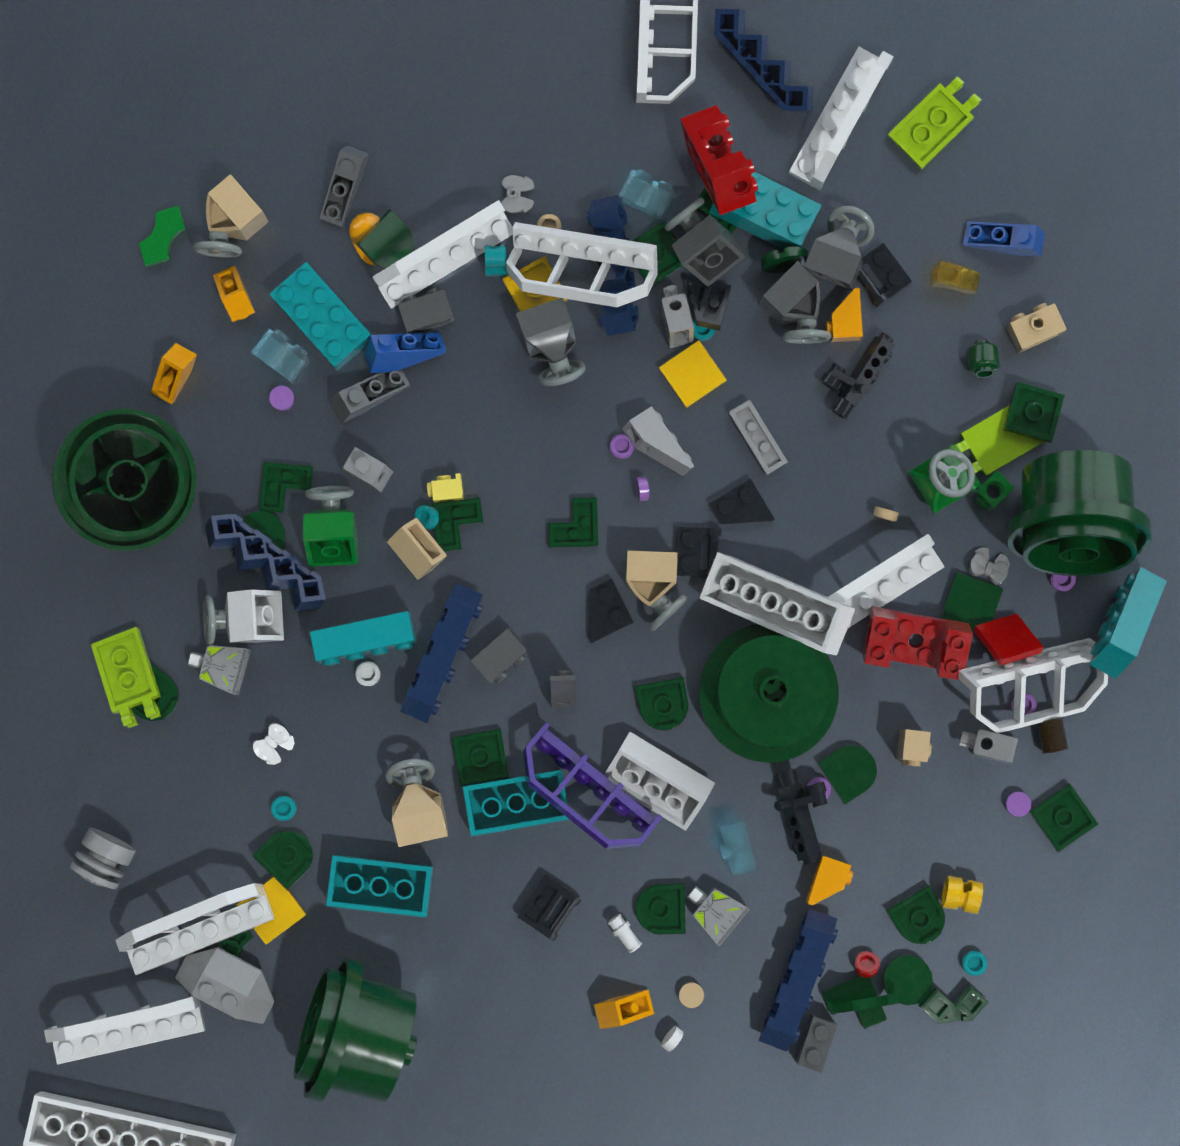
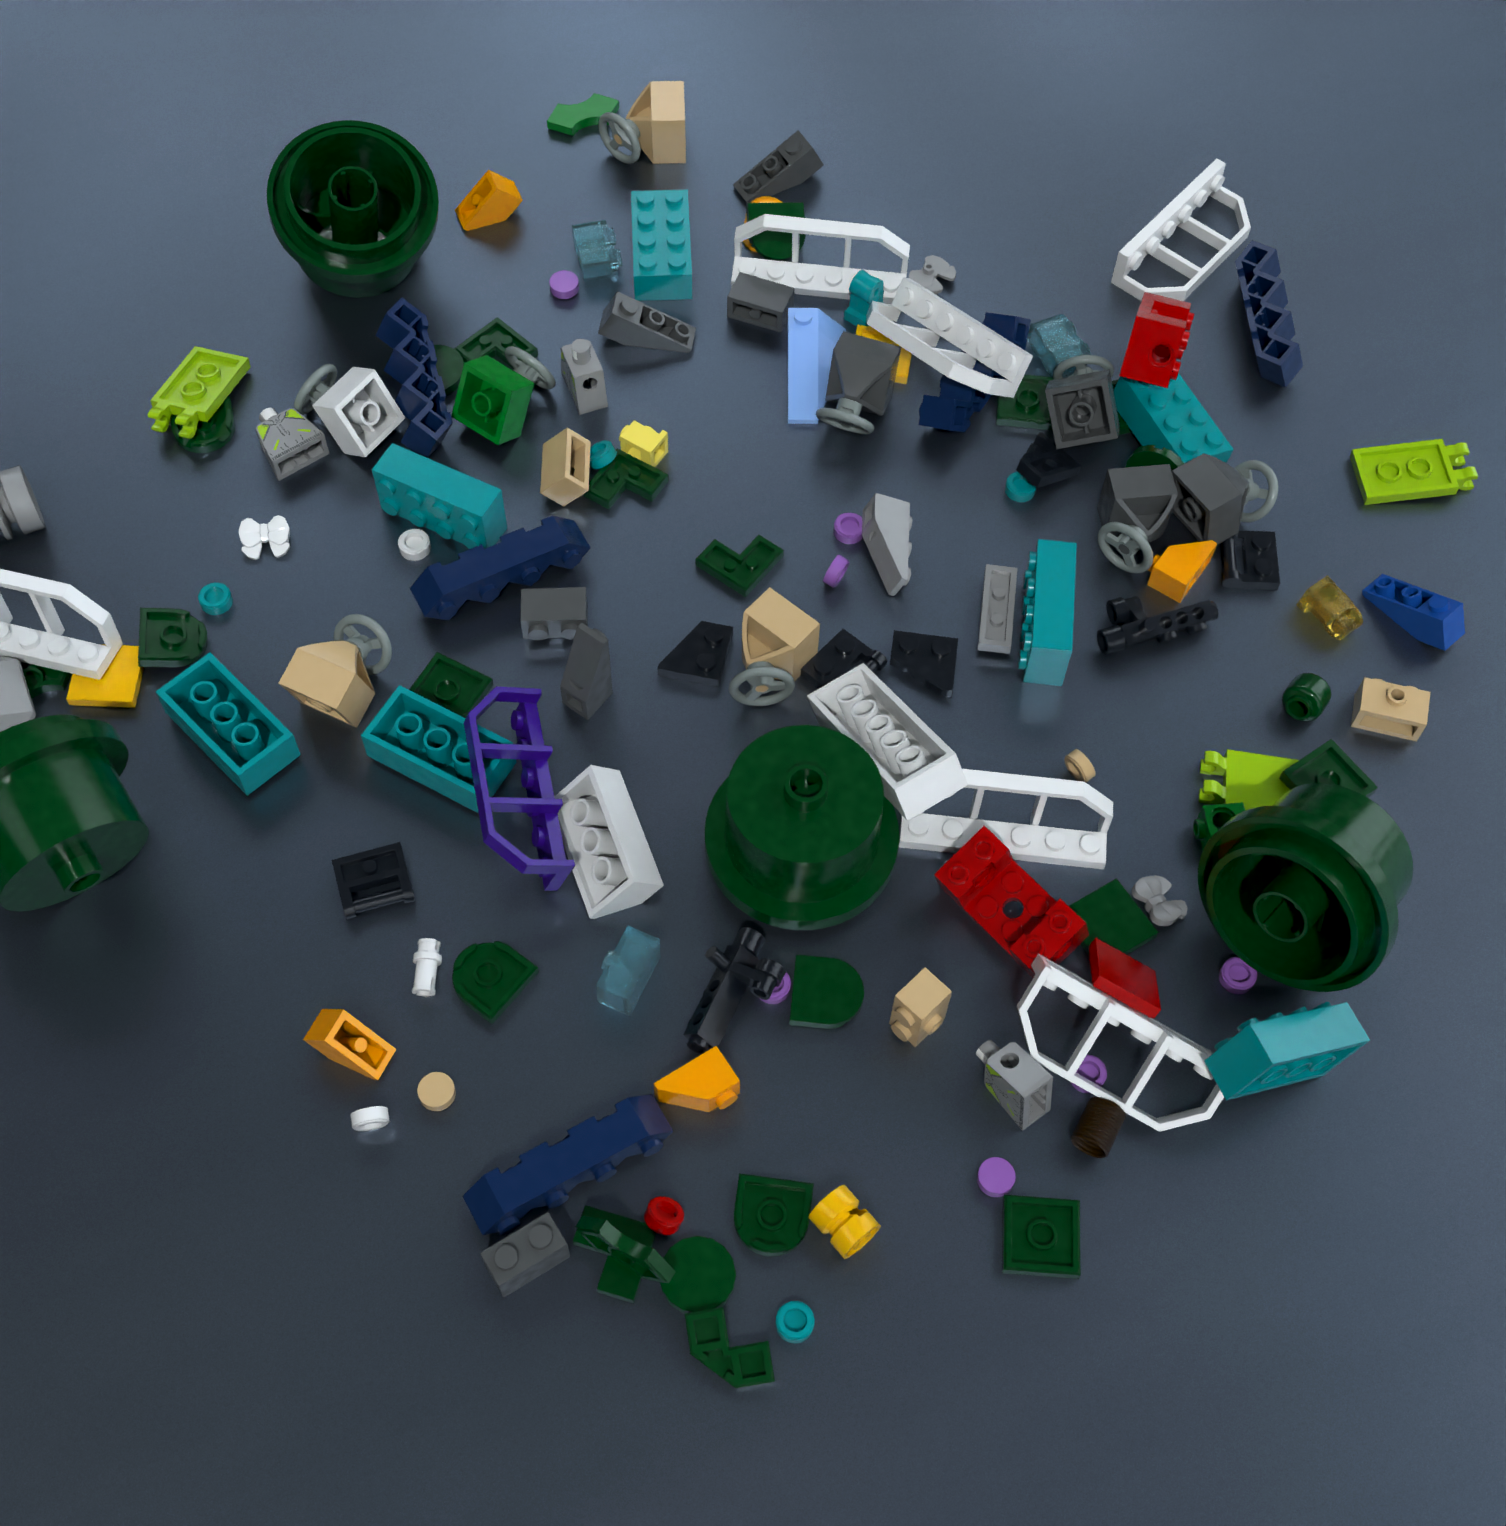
camera: 40 degrees right, 25 degrees down
light orange slope [213,266,255,322] -> none
blue slope [364,332,446,373] -> none
dark green tile [635,677,689,731] -> none
yellow tile [659,340,727,408] -> none
light grey torso [661,285,694,348] -> none
light grey torso [687,886,750,946] -> none
white plate [788,47,894,190] -> none
piece [909,444,982,514] -> none
none -> light blue wedge [787,308,846,424]
none -> teal brick [1018,539,1077,686]

